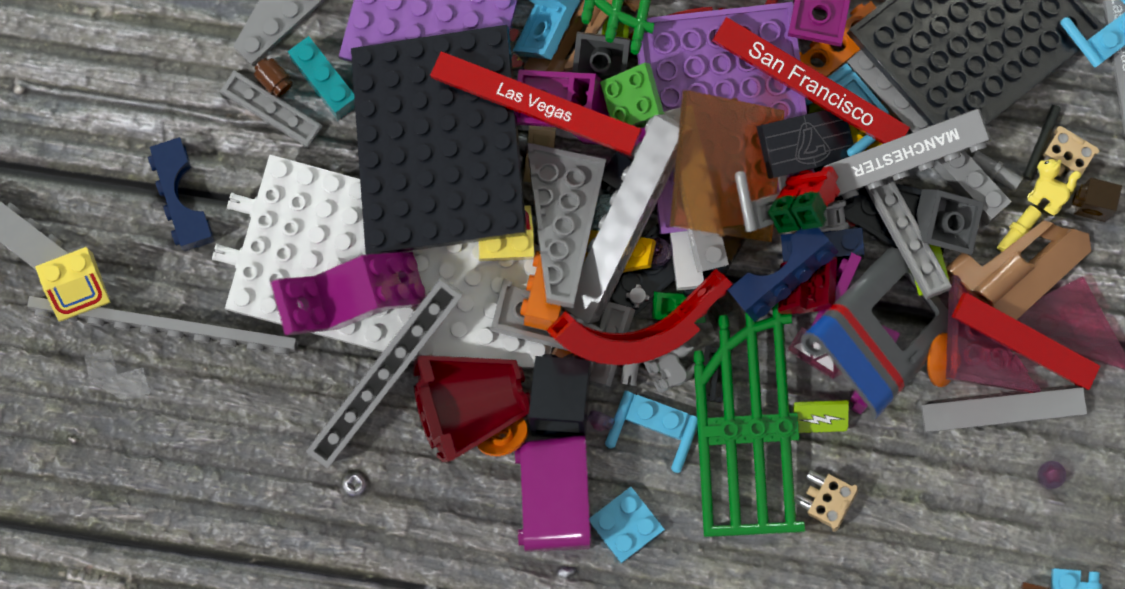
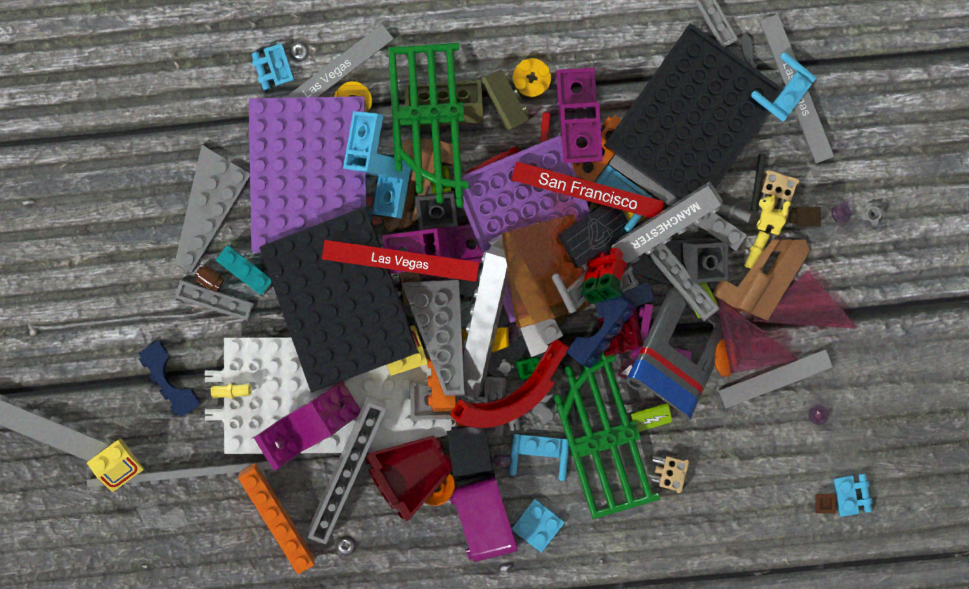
camera: 15 degrees left, 10 degrees up
bright green plate [600,63,664,128] -> none
red tile [951,293,1100,390] -> none
none -> light yellow pin [211,383,252,399]
none -> orange brick [238,463,315,575]

